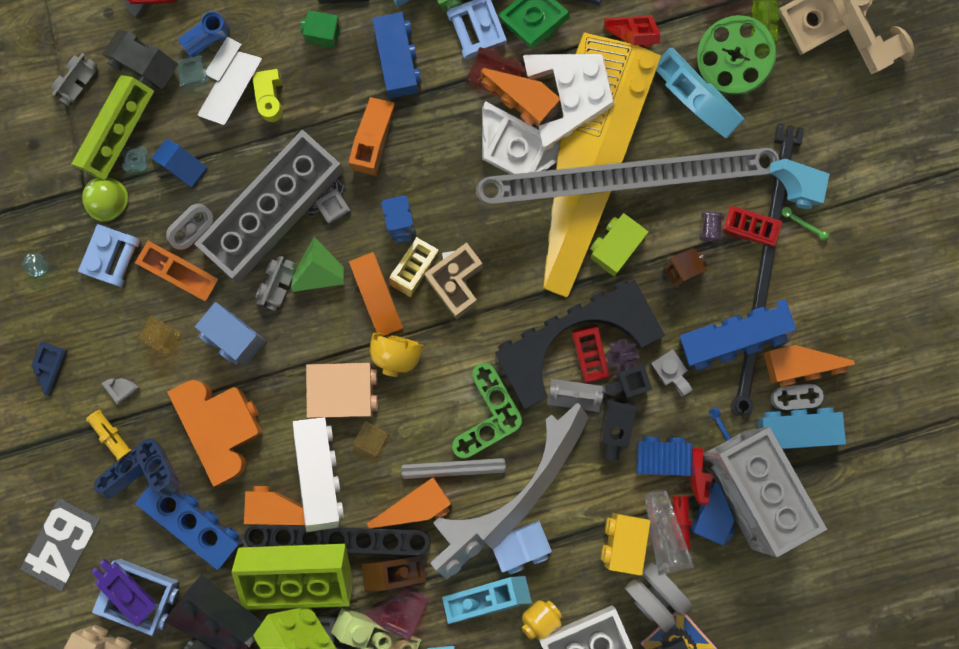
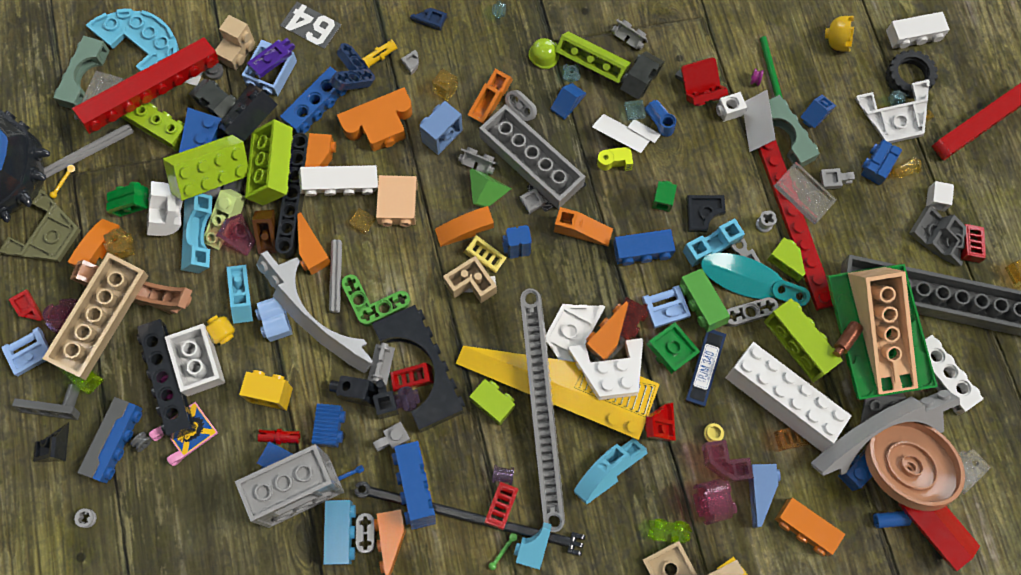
camera: 85 degrees right, 10 degrees down
light blue plate [78,224,141,288] -> none
yellow cylinder [370,333,424,377] -> none
light grey wheel [624,562,694,633] -> none
clear wing [644,490,694,576] -> none
reddish brown slope [663,248,707,289] -> none
red slope [689,447,713,506] -> none
bright green wedge [697,15,776,95] -> none

